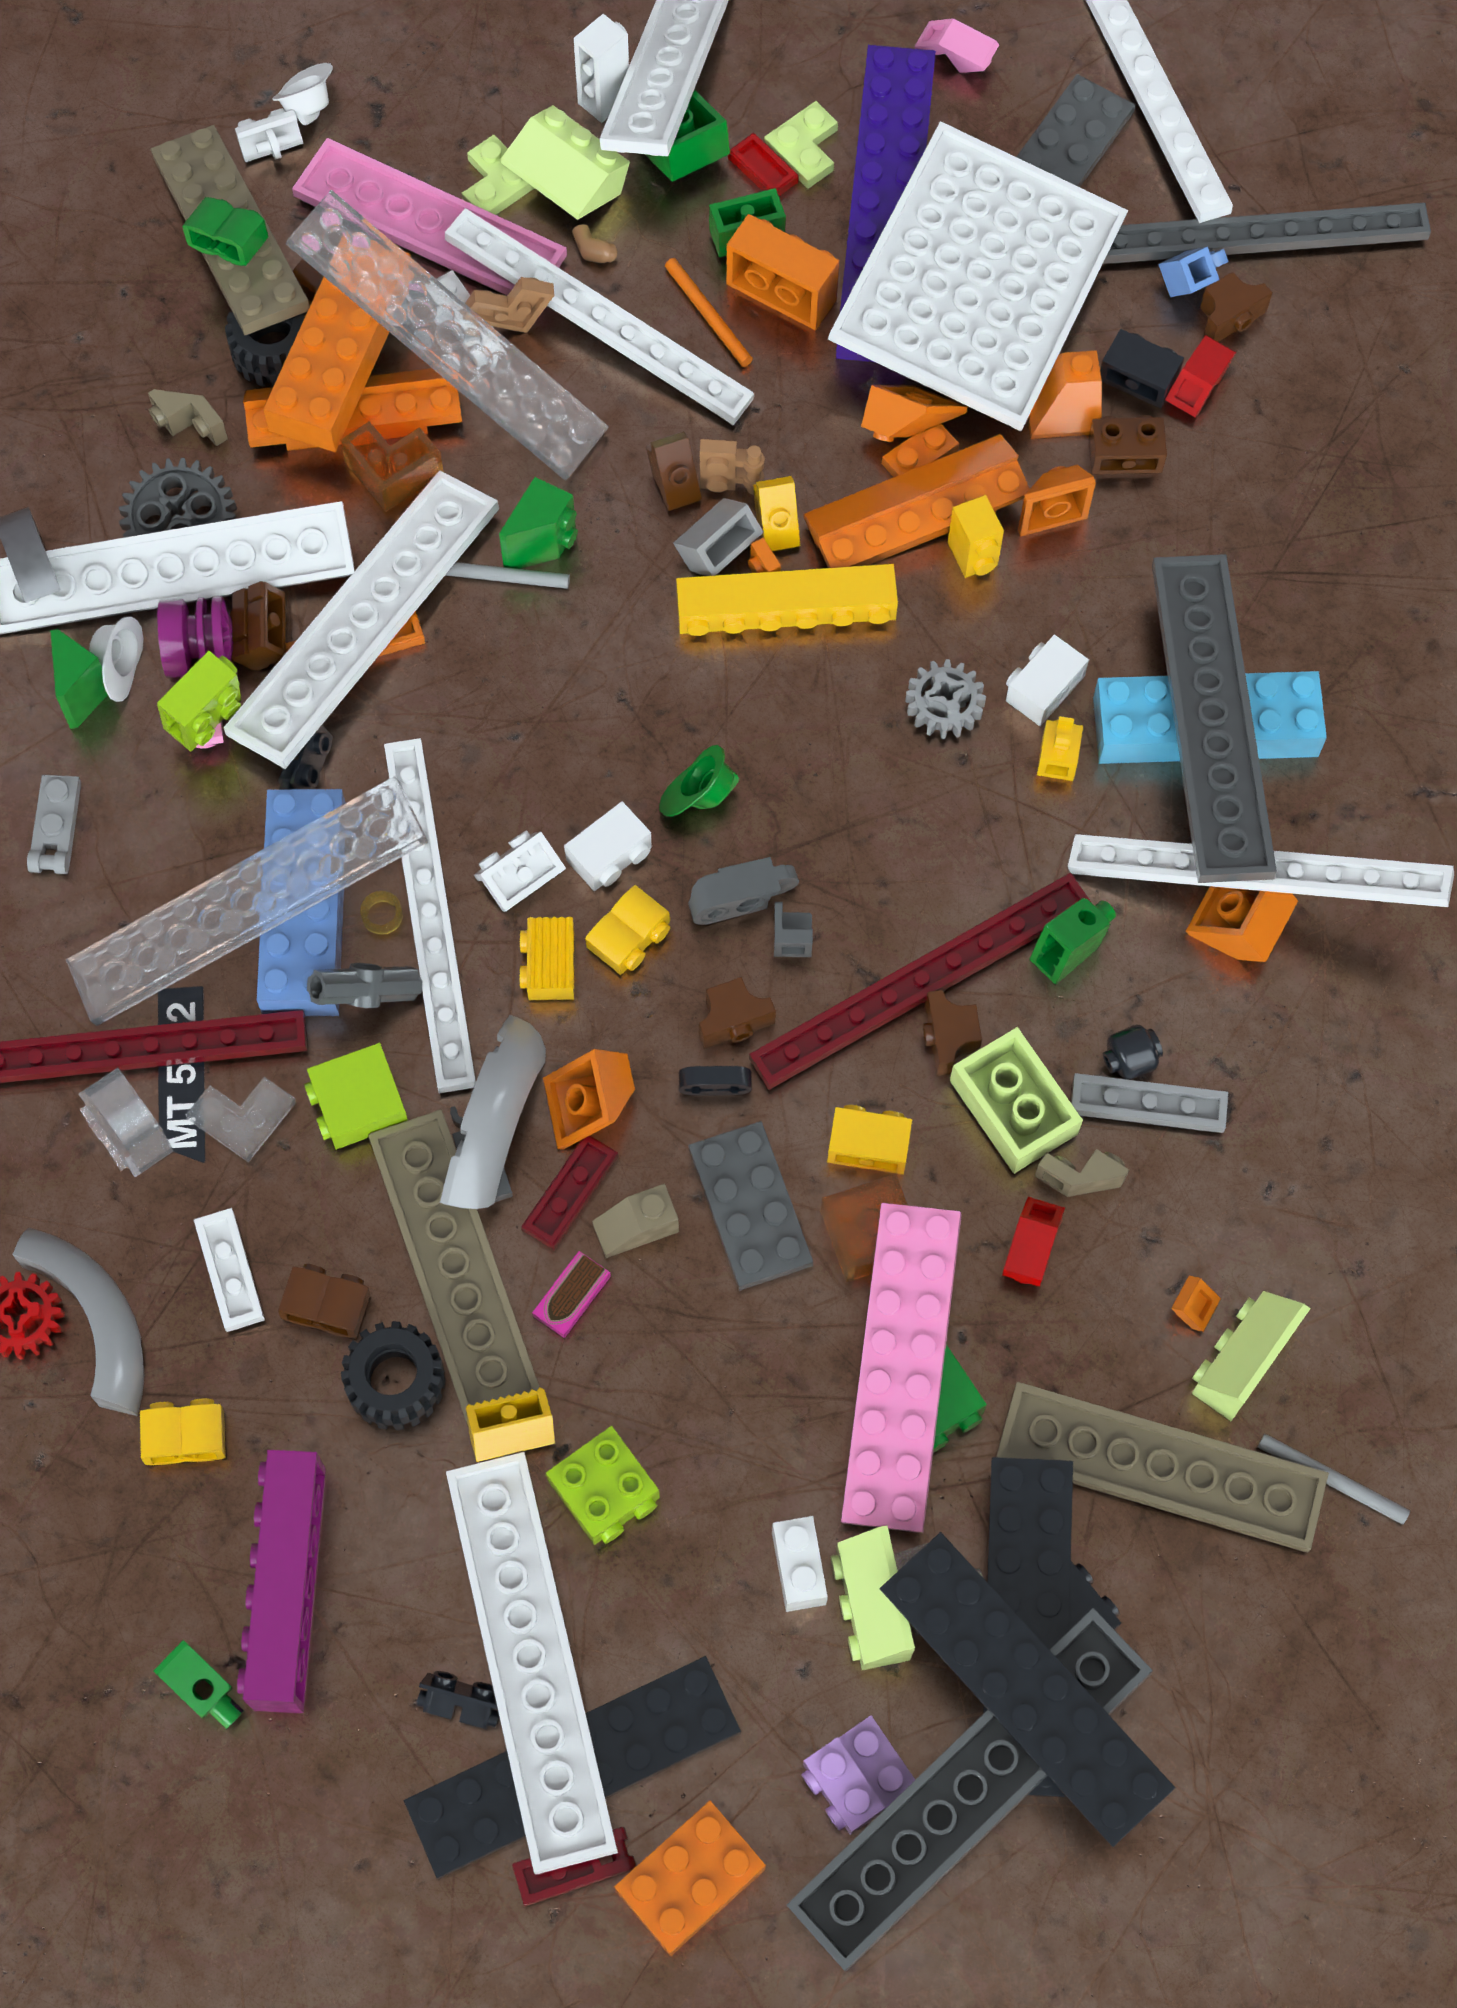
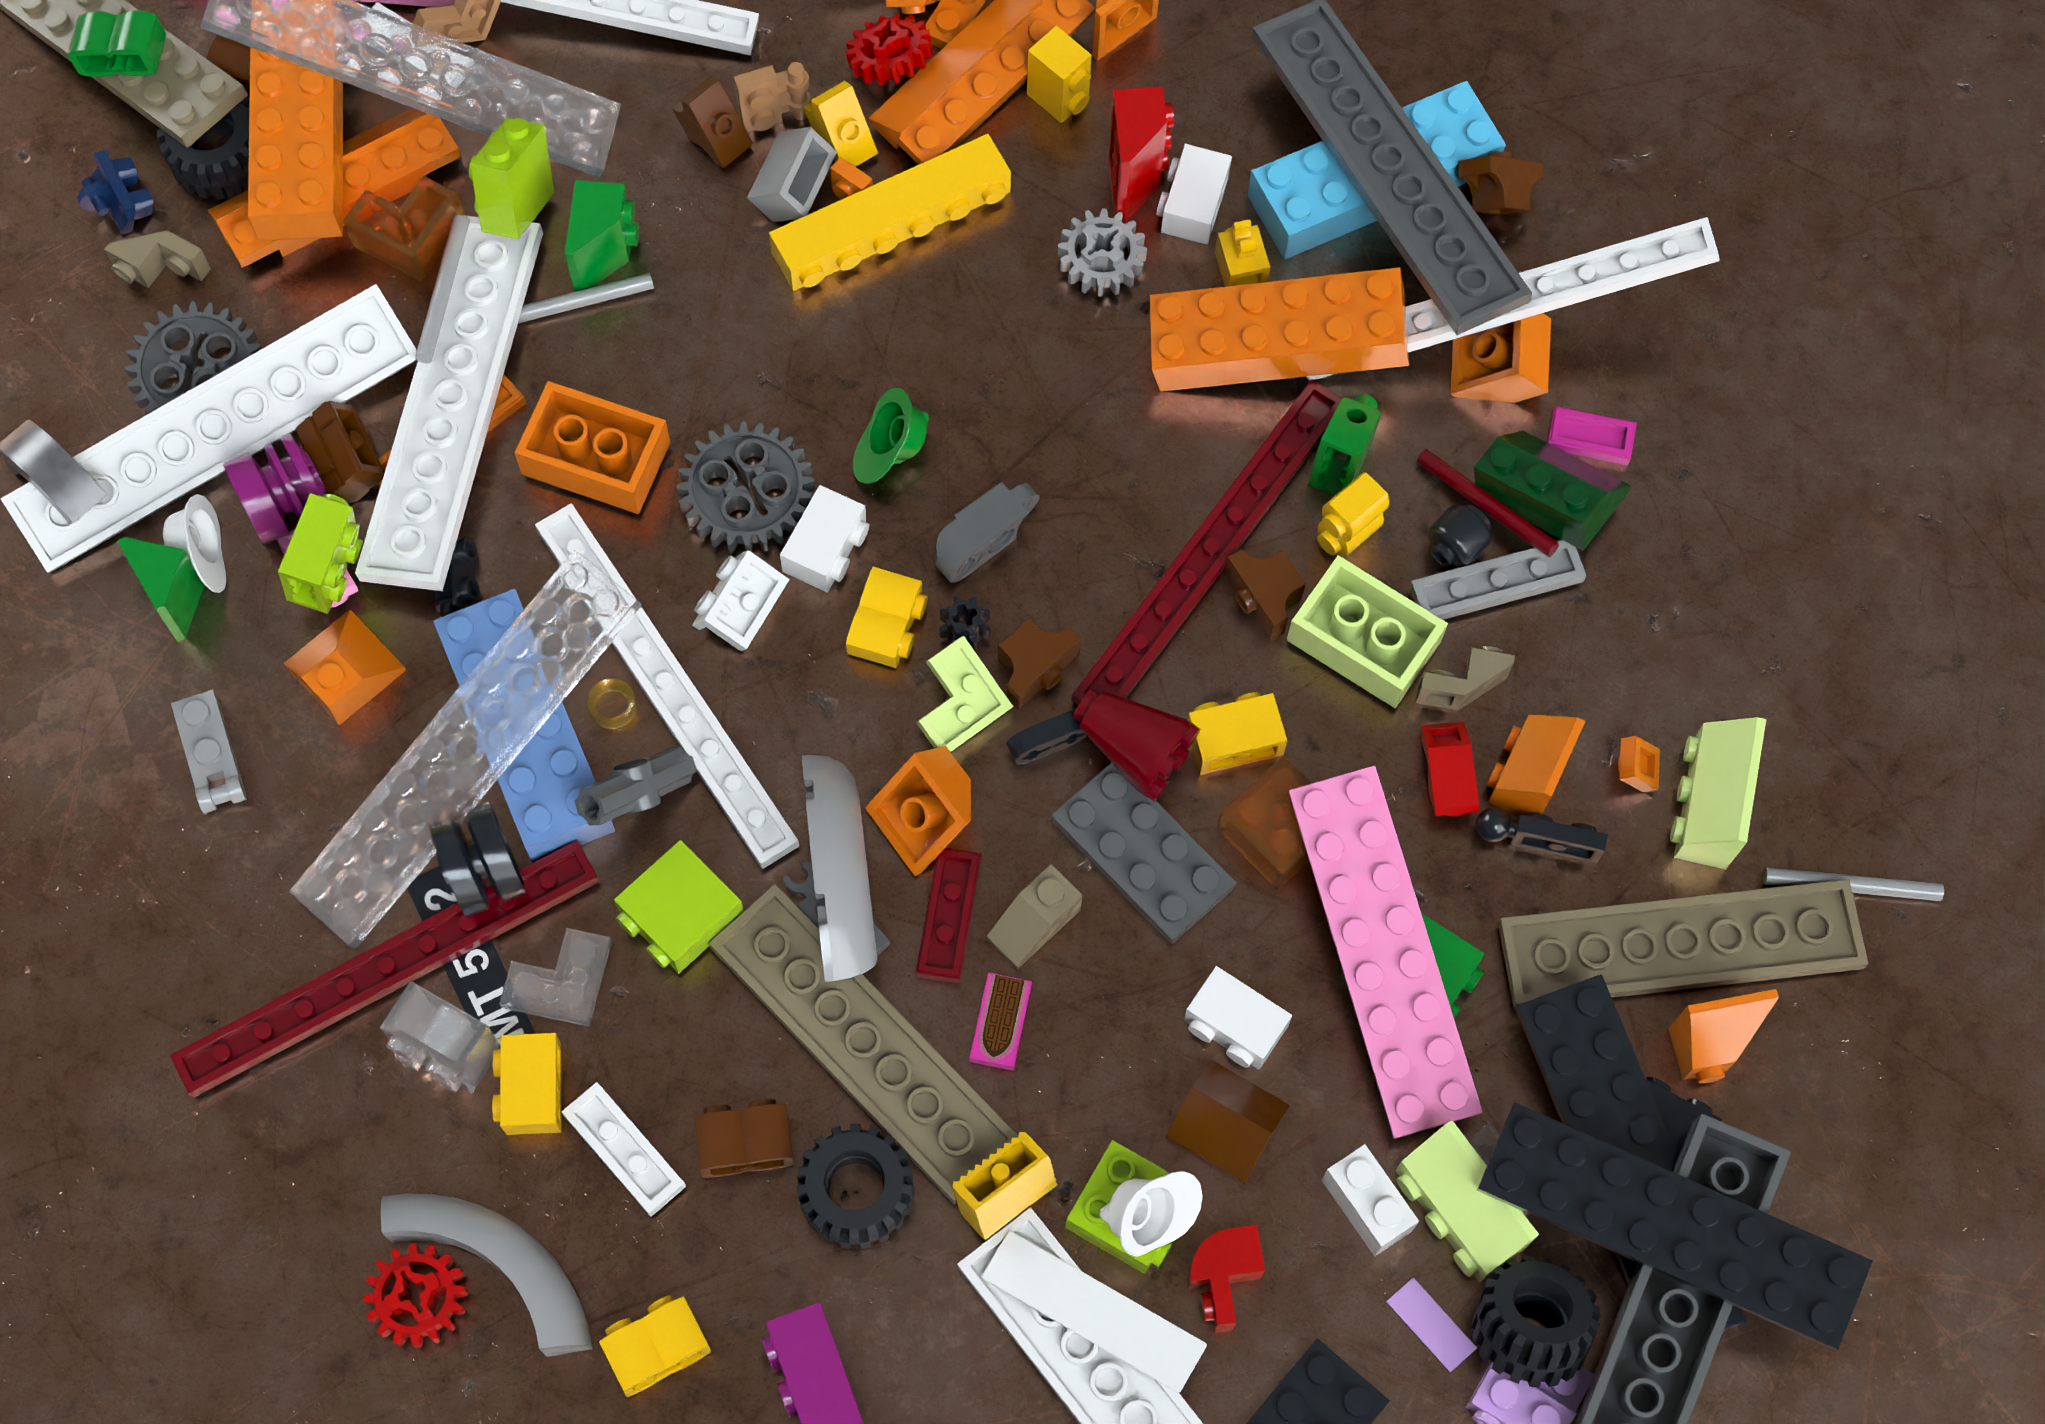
camera: 25 degrees left, 0 degrees up
yellow brick [520,917,574,1000] -> none
dark grey panel [774,902,813,957] -> none
none -> dark blue hips [77,150,153,235]
none -> orange slope [283,609,406,725]
none -> light grey bar [415,215,470,363]
none -> black wheel [429,802,527,918]
none -> lime brick [469,117,554,240]
none -> yellow brick [492,1033,562,1135]
none -> orange brick [515,381,671,514]
none -> dark grey gear [676,421,815,553]
none -> red gear [845,13,933,86]
none -> yellowish green plate [916,636,1013,752]
none -> black gear [939,597,990,651]
none -> white sticker [982,1231,1207,1393]
none -> dark red cone [1073,688,1201,802]
none -> white piece [1100,1171,1203,1257]
none -> red slope [1108,86,1174,224]
none -> orange brick [1150,267,1409,392]
none -> reddish brown slope [1165,1060,1289,1184]
none -> white brick [1184,966,1292,1070]
none -> red brick [1188,1224,1265,1333]
none -> yellow brick [1317,472,1389,558]
none -> lavender sticker [1386,1278,1477,1373]
none -> dark red bar [1417,449,1559,557]
none -> reddish brown brick [1459,152,1543,215]
none -> black tyre [1471,1256,1601,1388]
none -> dark green slope [1474,431,1630,551]
none -> black plate [1476,807,1608,864]
none -> orange slope [1486,714,1585,817]
none -> dark pink tile [1547,406,1637,466]
none -> orange slope [1668,989,1779,1084]

